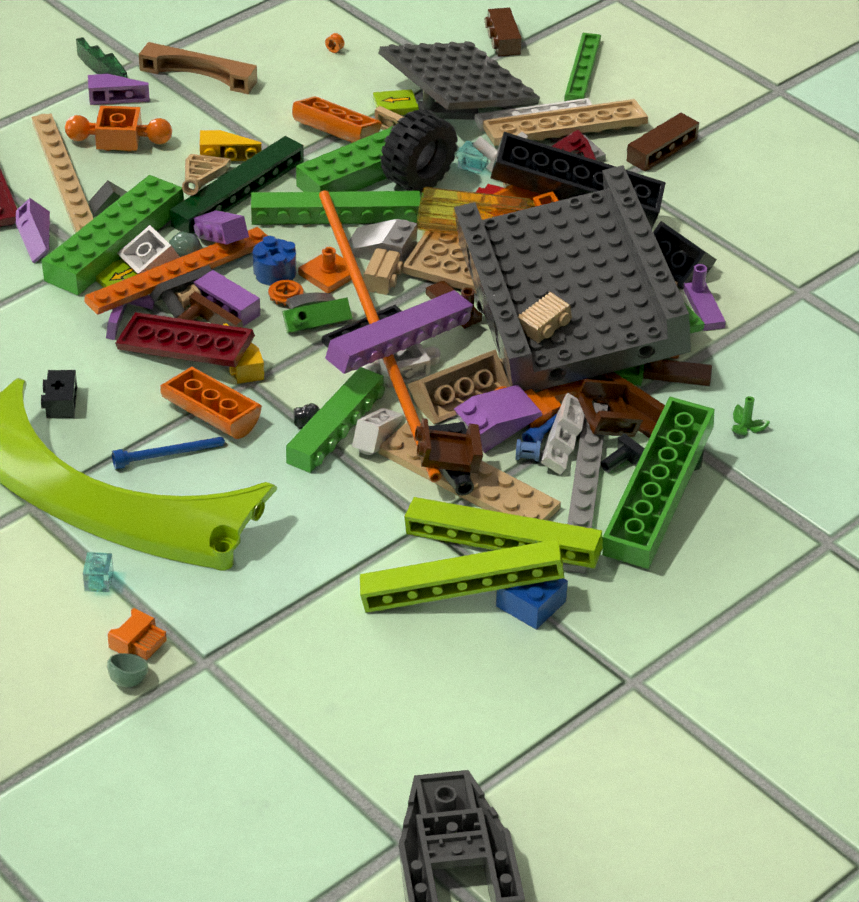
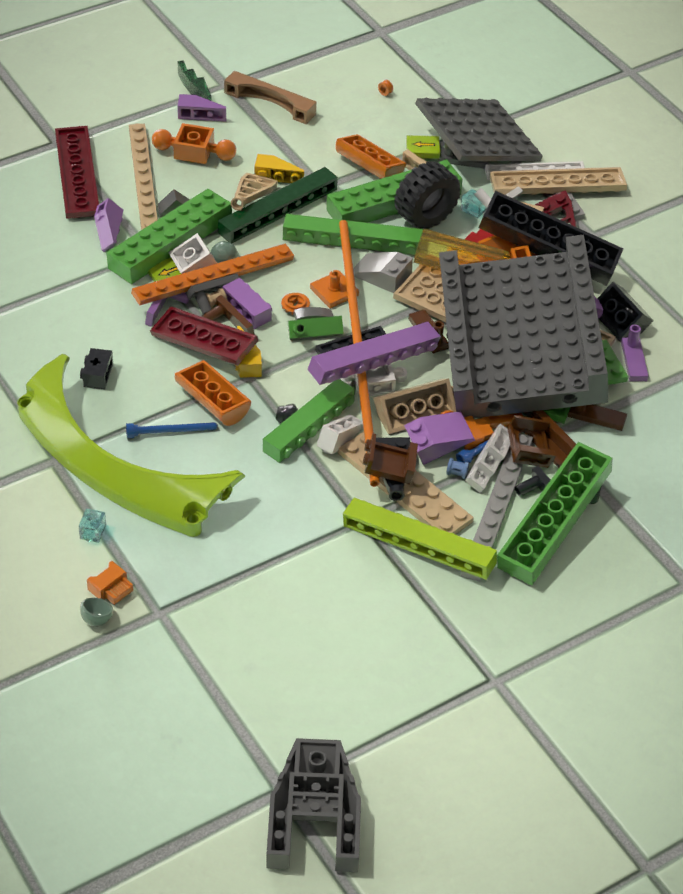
camera: 10 degrees right, 5 degrees up
medium lavender brick [194,211,249,244] -> none
blue brick [253,236,297,286] -> none
lime brick [359,539,565,613] -> none
tan brick [363,248,403,295] -> none
reddish brown brick [484,7,522,57] -> none
blue brick [496,578,568,630] -> none
tan brick [518,292,572,343] -> none
bright green tile [564,32,601,101] -> none
reddish brown brick [626,113,699,171] -> none
bright green plant [731,396,770,435] -> none

